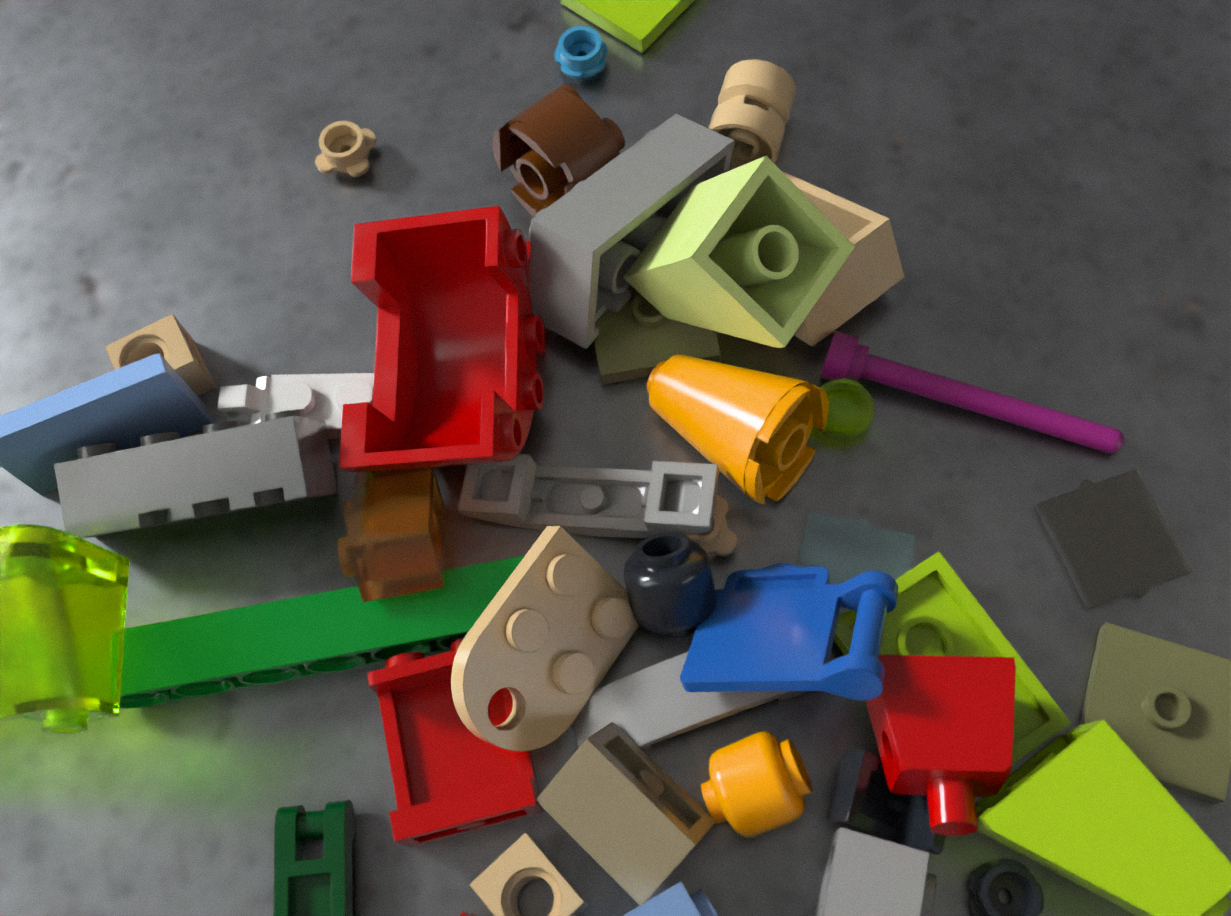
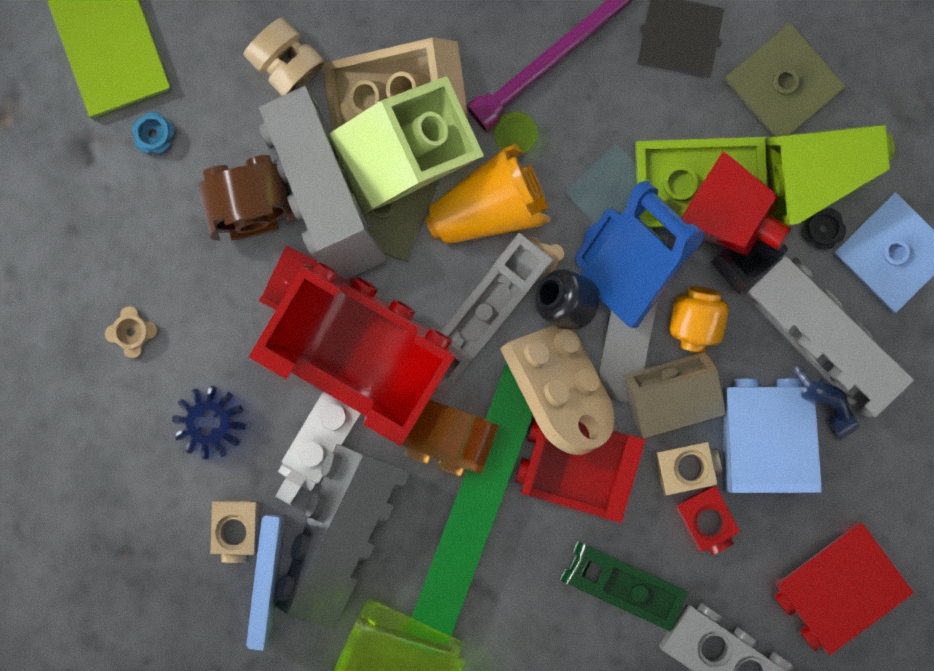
camera: 65 degrees left, 20 degrees up
none -> clear blue gear [172,386,247,460]

